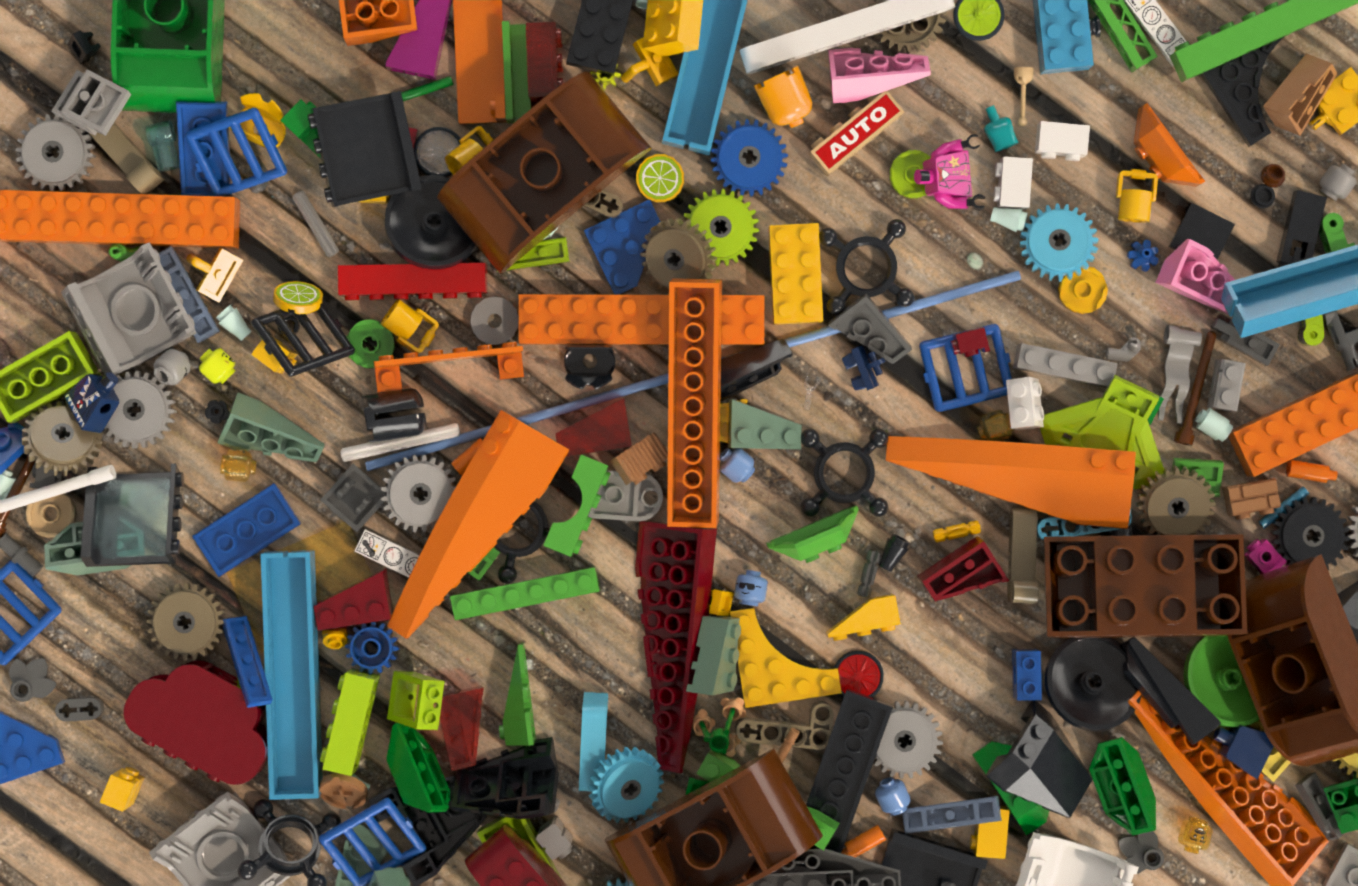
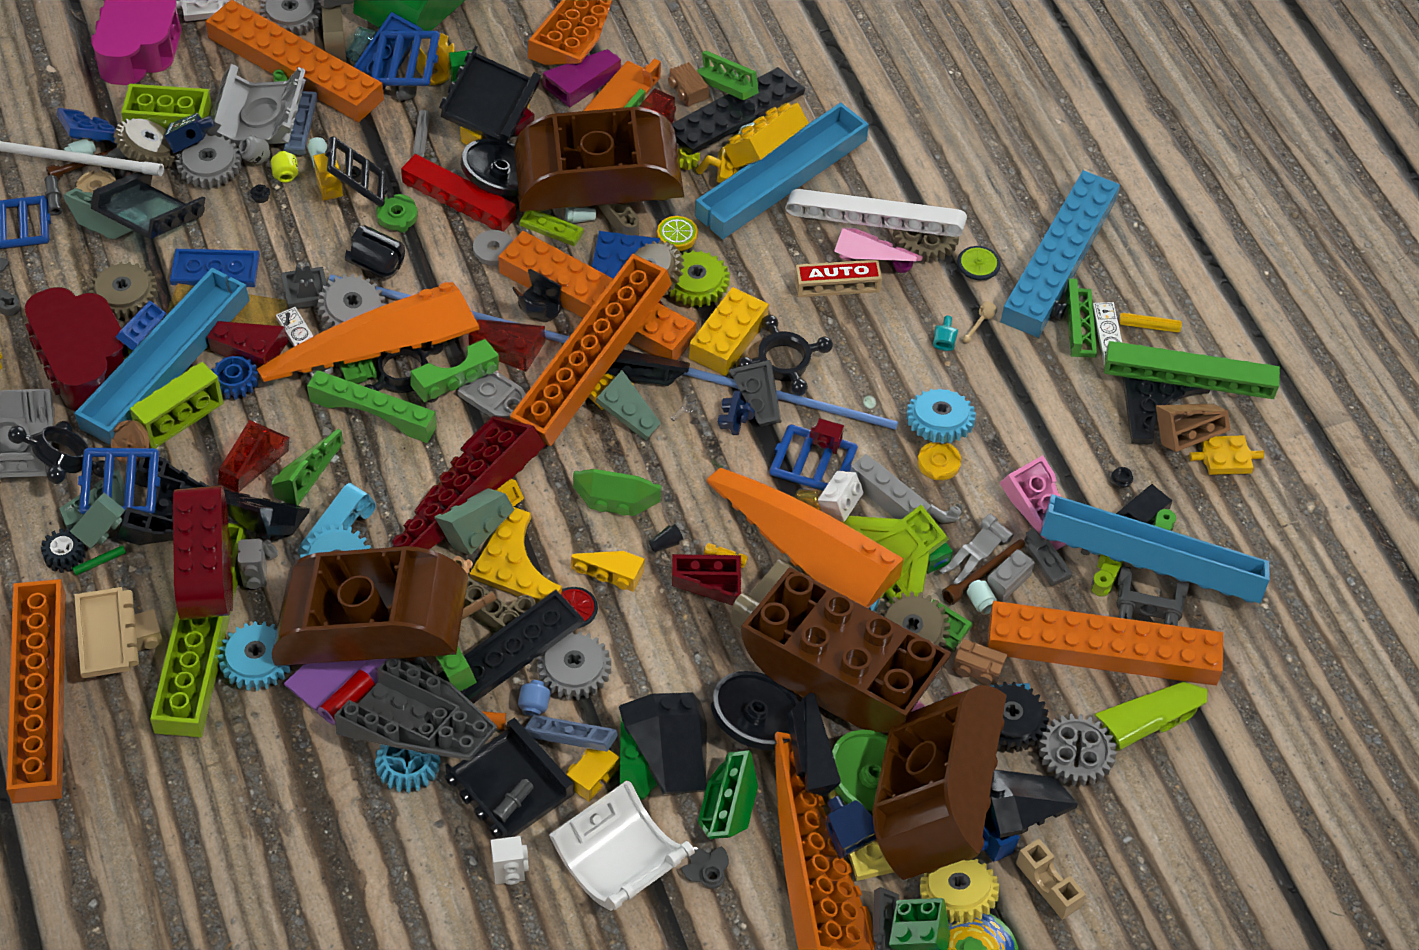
camera: 30 degrees right, 35 degrees down
plate [186,247,243,303] -> none
sand green wedge [217,393,325,462] -> none
clear yellow head [220,449,257,482] -> none
tile [273,281,323,314] -> none
yellow plate [322,627,348,650] -> none
white axle [341,423,460,462] -> none
orange bracket [374,342,524,393] -> none
yellow piece [380,299,439,354] -> none
green wedge [386,723,450,813] -> none
lime window [387,671,445,730] -> none
green piece [401,76,454,102] -> none
medium nougat brick [611,432,668,485] -> none
blue gear [710,119,788,198] -> none
medium blue head [720,448,755,483] -> none
medium blue head [734,570,768,607] -> none
light orange cylinder [754,66,812,128] -> none
black piece [800,429,889,517] -> none
dark grey axle [857,550,881,598] -> none
lime tile [889,150,931,199] -> none
dark pink torso [914,134,985,211] -> none
light aqua cone [990,207,1028,232] -> none
white brick [993,157,1033,210] -> none
blue brick [1012,648,1042,701] -> none
white brick [1035,121,1090,161] -> none
yellow piece [1116,169,1158,223] -> none
blue plant [1127,240,1158,272] -> none
orange wedge [1133,103,1205,187] -> none
black tile [1168,203,1235,260] -> none
clear yellow head [1178,816,1213,854] -> none
reddish brown plate [1260,164,1285,188] -> none
orange cylinder [1286,460,1338,483] -> none
light grey head [1319,163,1357,201] -> none

